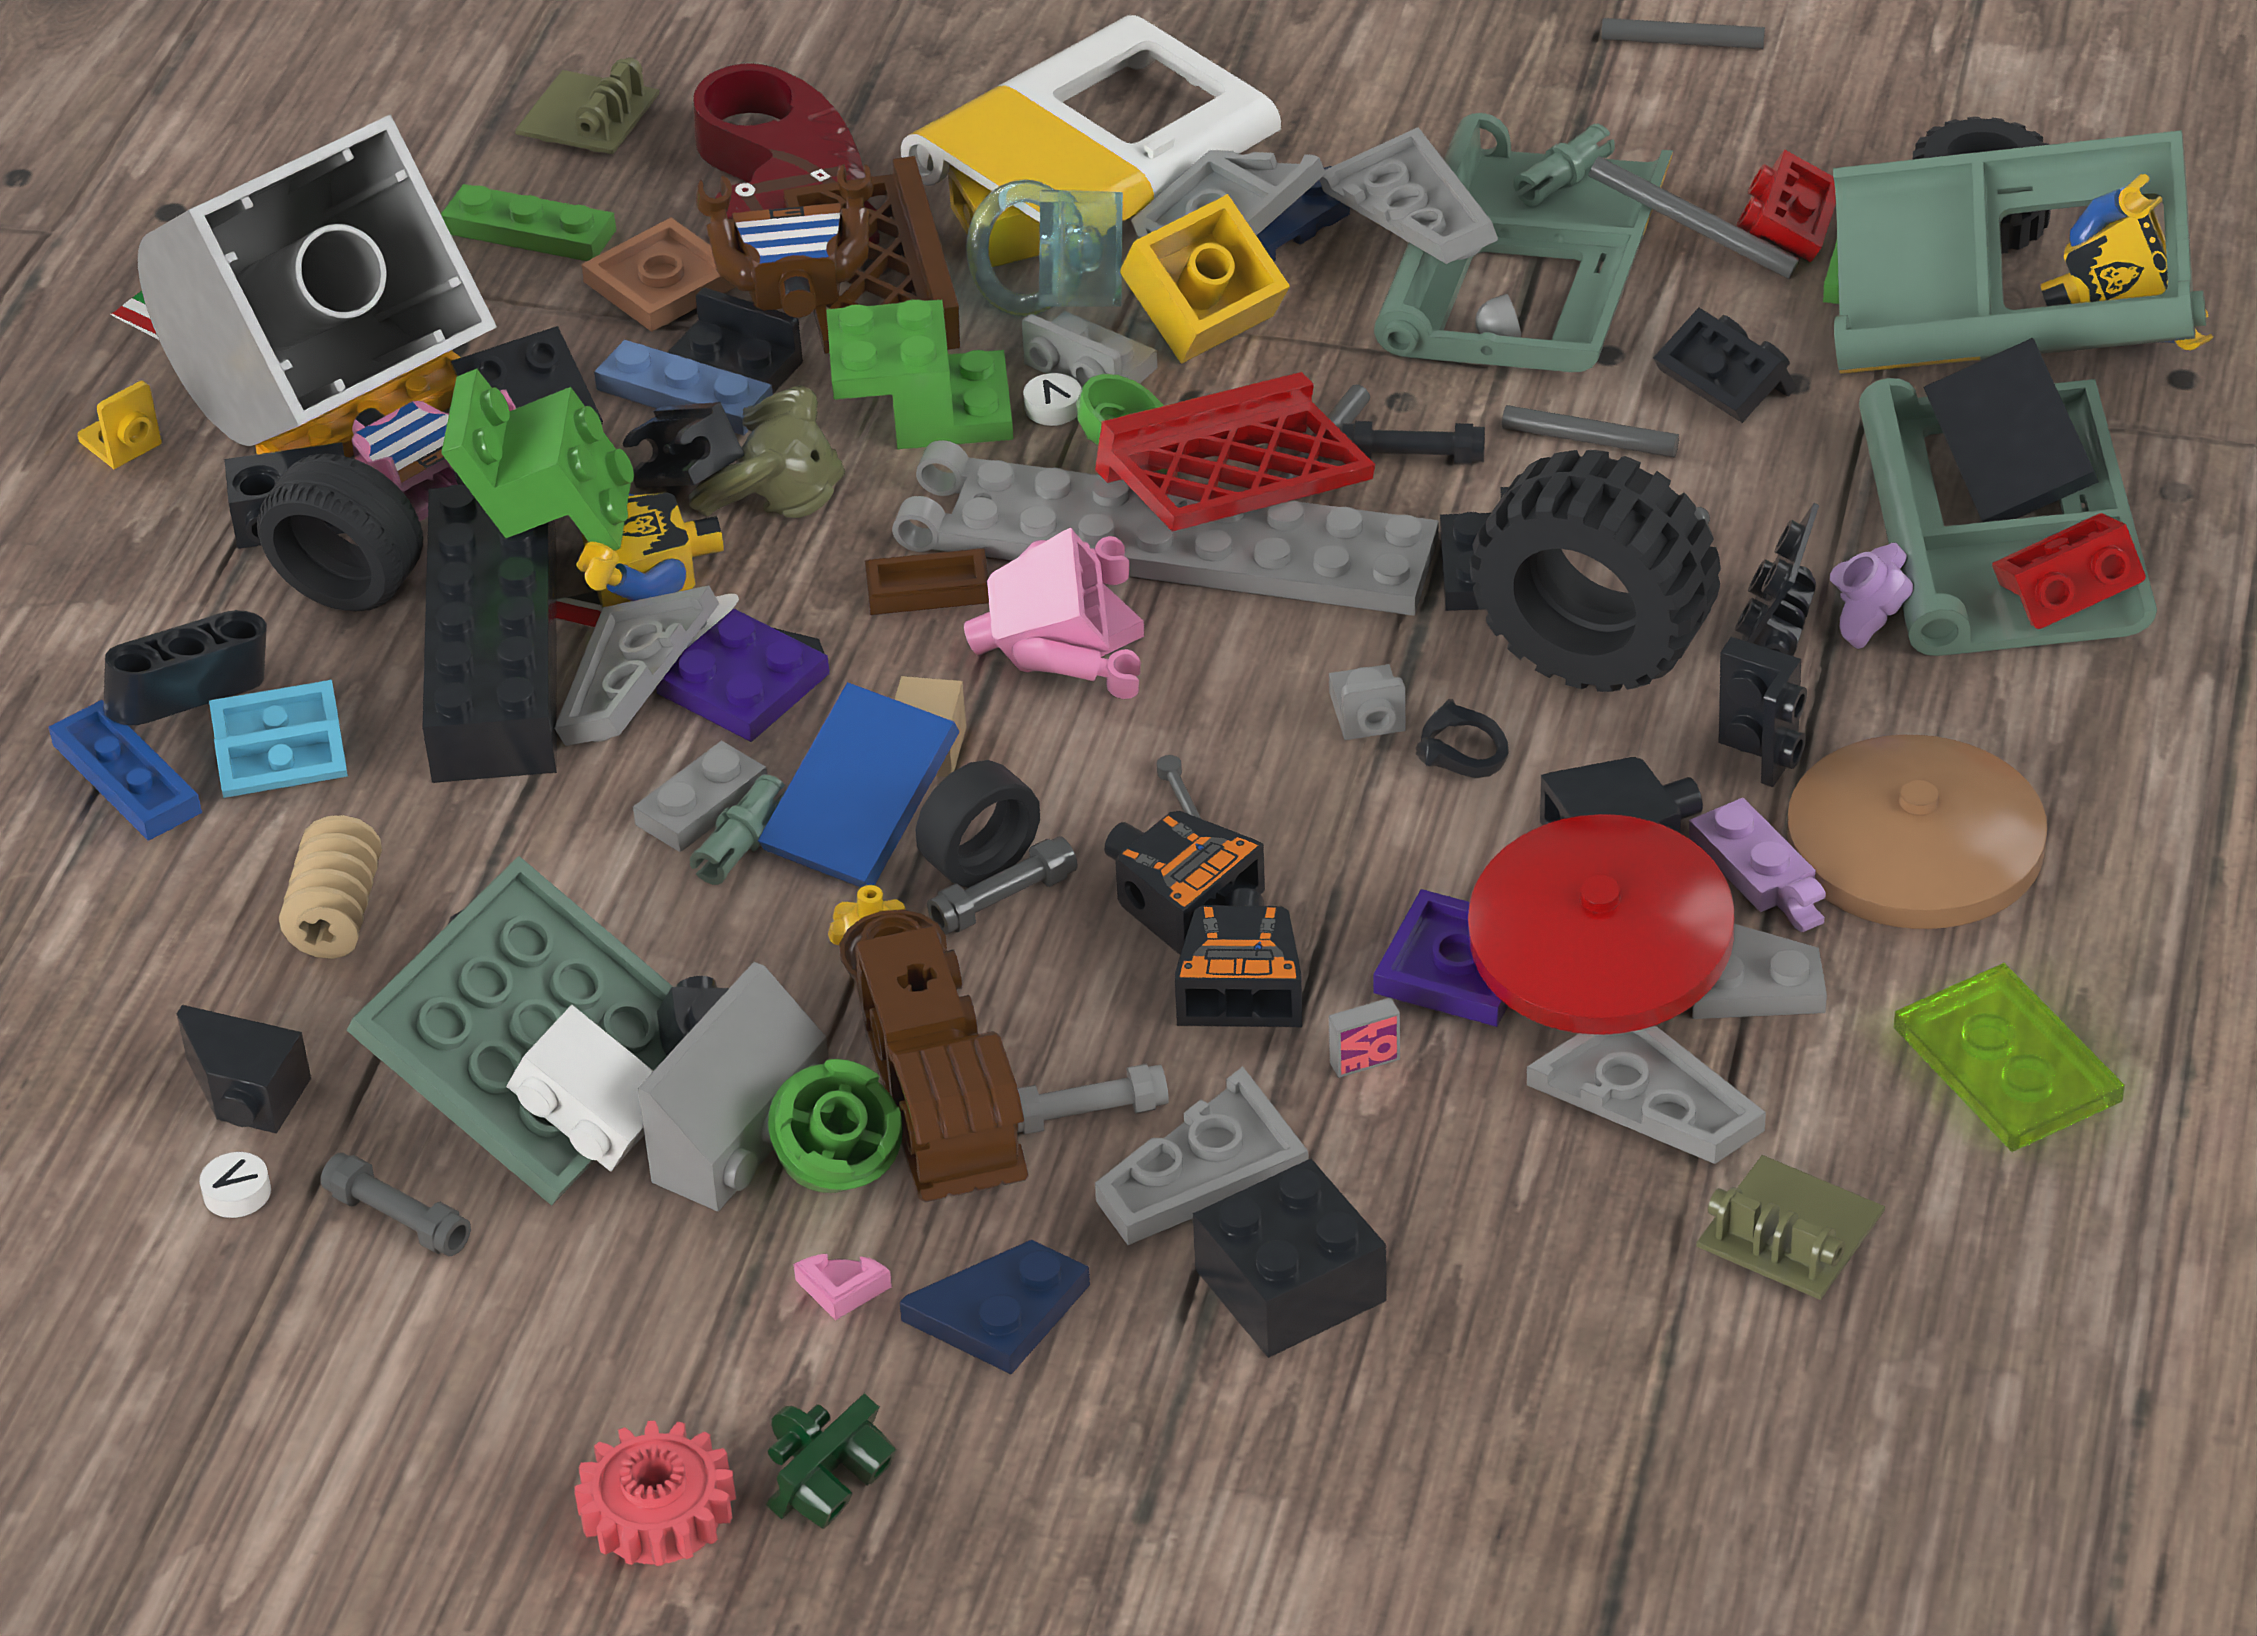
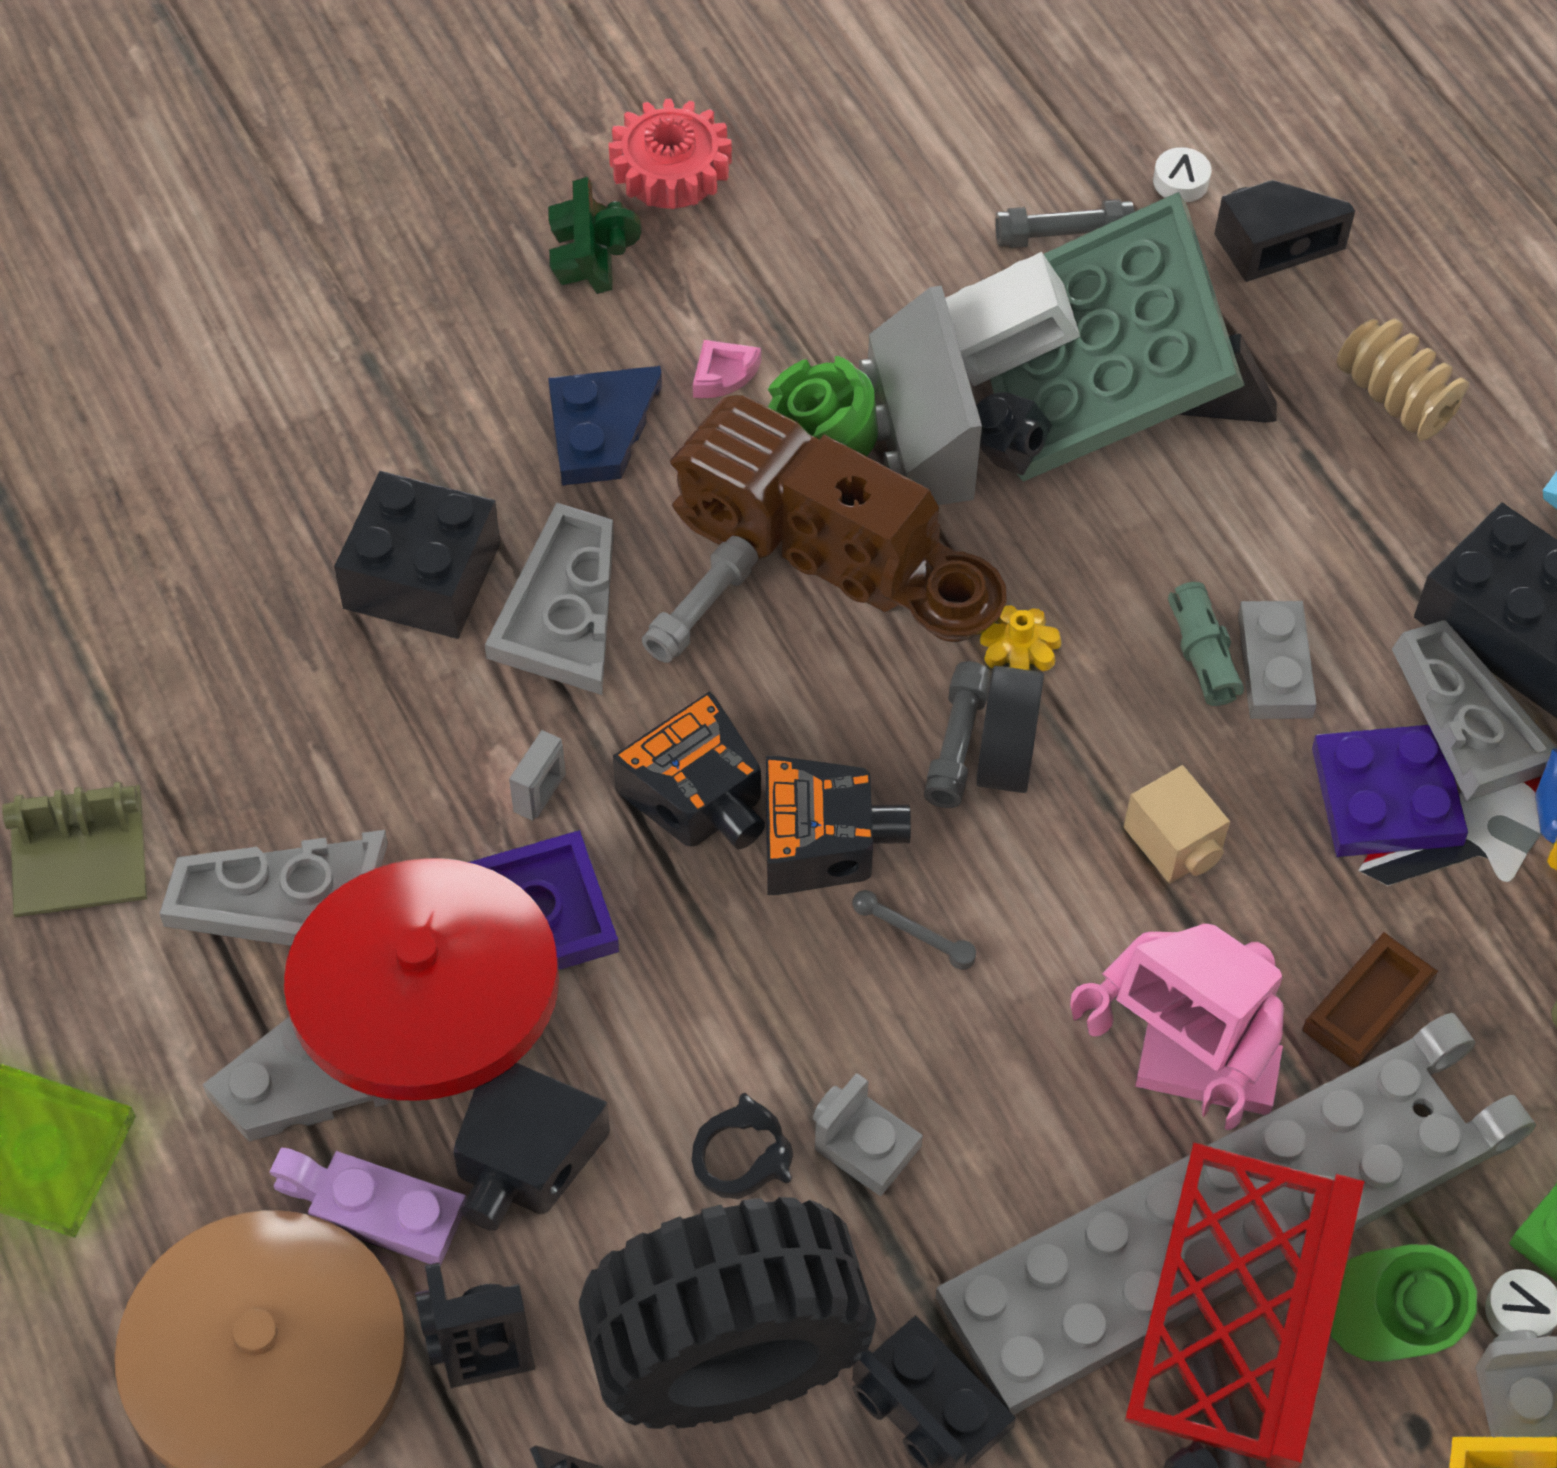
camera: 135 degrees right, 15 degrees up
blue tile [758,682,960,888] -> none

